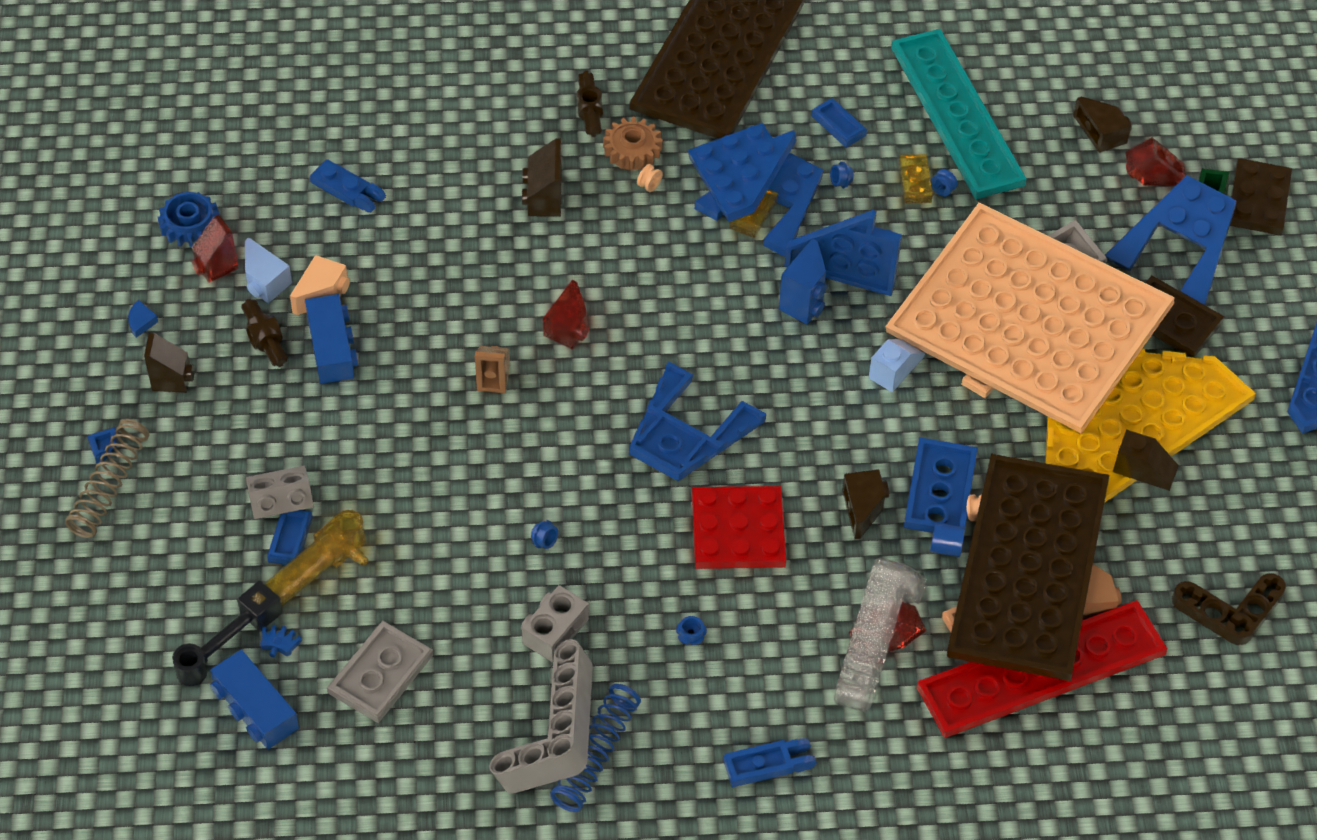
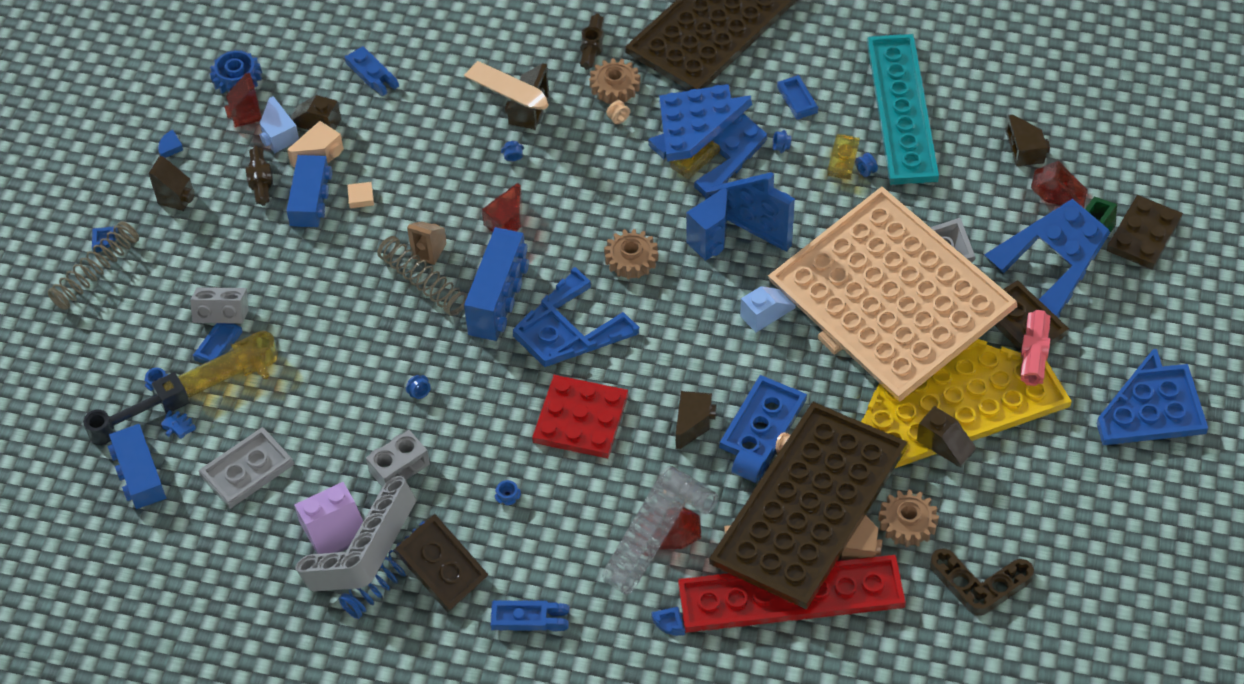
camera: 20 degrees right, 0 degrees up
none -> blue plate [145,368,168,391]
none -> dark brown slope [291,95,341,130]
none -> lavender slope [294,482,363,554]
none -> light nougat tile [348,182,374,208]
none -> dark tan piece [377,236,468,316]
none -> dark brown plate [393,514,489,612]
none -> light nougat piece [464,61,548,109]
none -> blue brick [464,227,529,341]
none -> blue plate [501,141,524,162]
none -> medium nougat gear [604,229,659,279]
none -> blue tile [651,607,685,636]
none -> medium nougat gear [878,490,939,547]
none -> coral piece [1020,310,1051,386]

